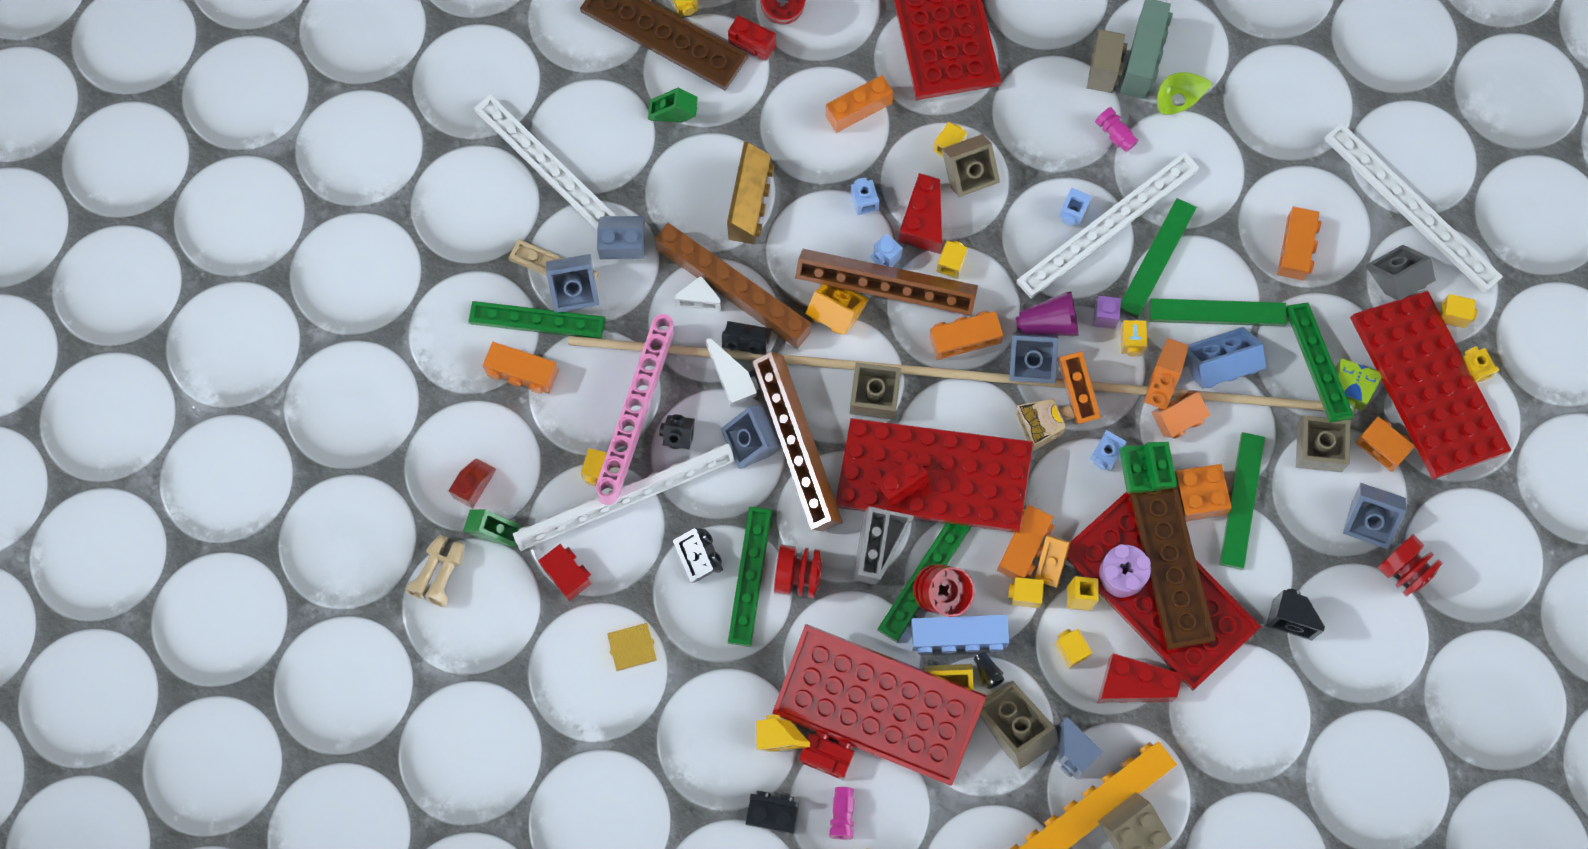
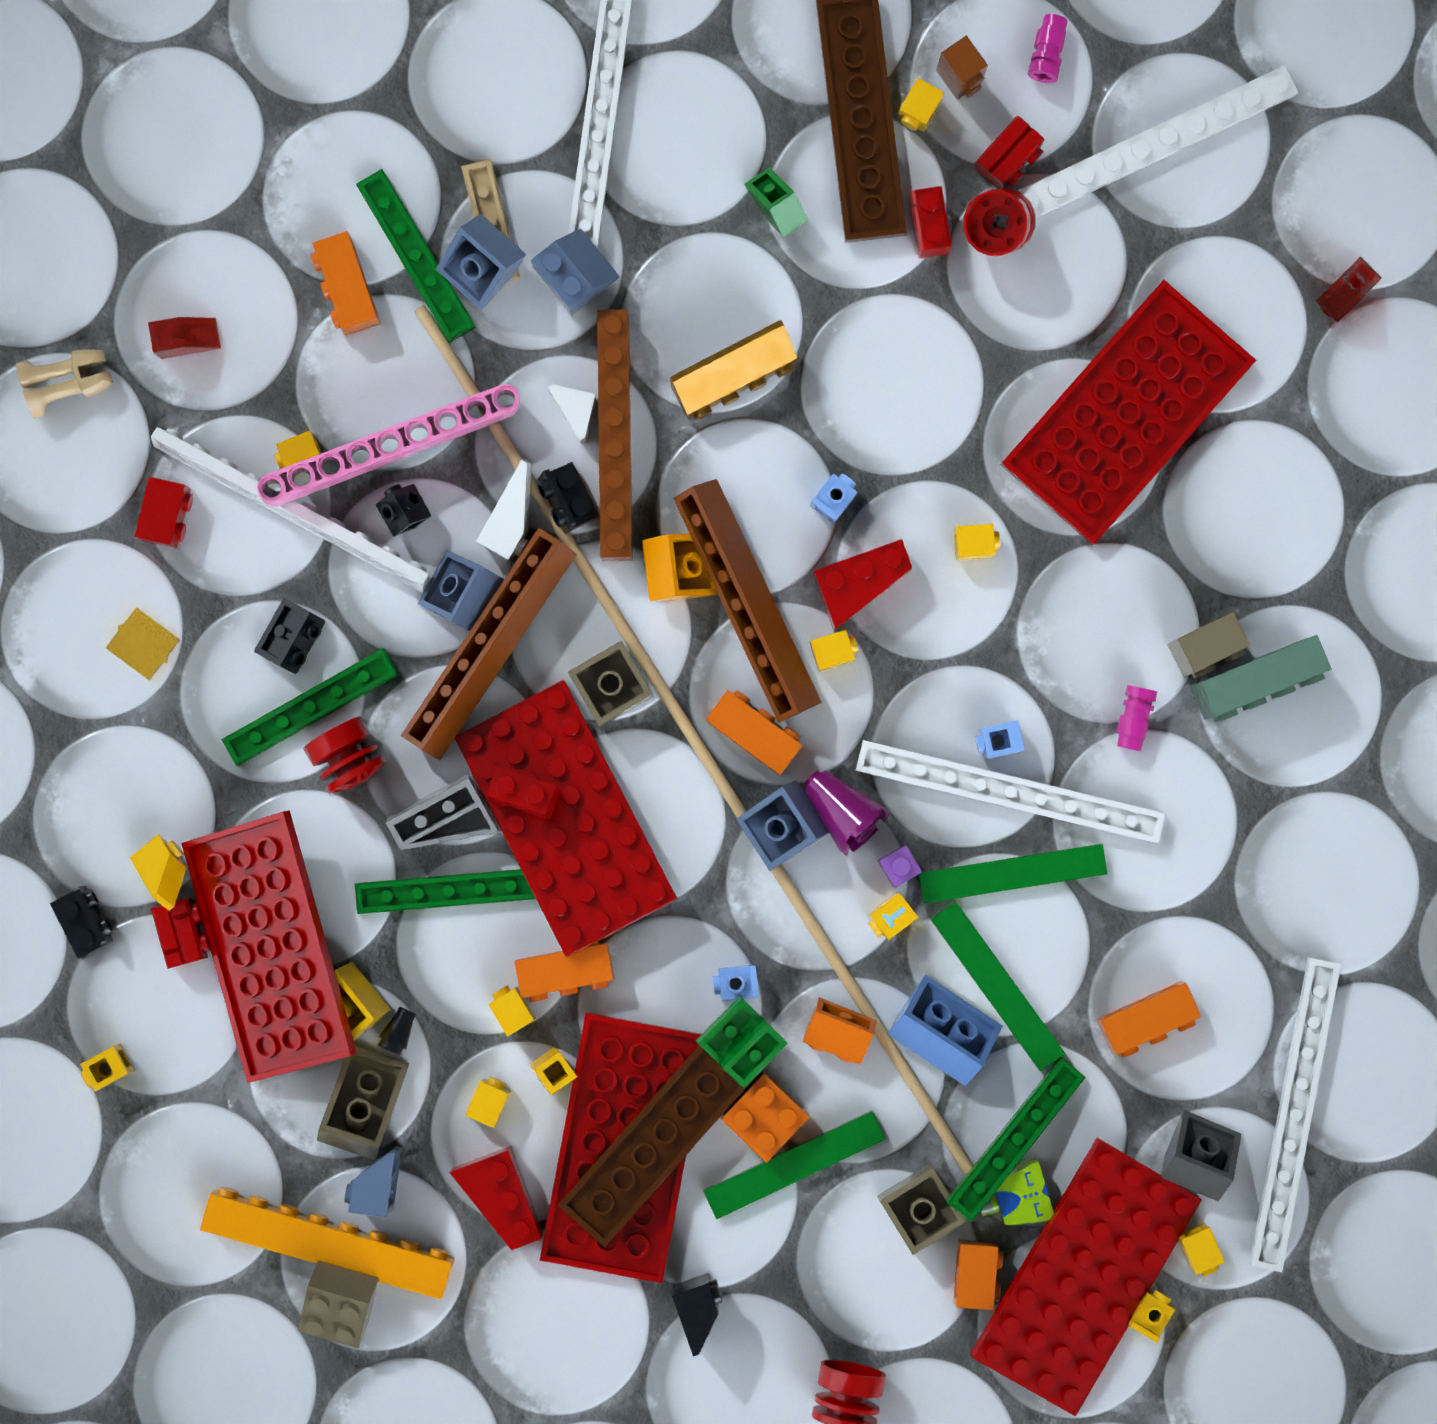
camera: 50 degrees right, 15 degrees up
green slope [463,509,522,548] -> none
orange brick [825,75,893,133] -> none
dark pink axle [829,787,854,840] -> none
light blue brick [870,233,903,267] -> none
light blue brick [911,615,1009,654] -> none
red wheel [913,564,975,617] -> none
dark tan brick [942,134,1000,197] -> none
tan torso [1015,399,1074,451] -> none
light orange plate [1035,535,1070,588] -> none
orange brick [1057,351,1101,425] -> none
lavender brick [1099,544,1151,598] -> none
orange window [1144,338,1189,410] -> none
lime piece [1157,72,1211,115] -> none
sand blue slope [1343,482,1406,549] -> none

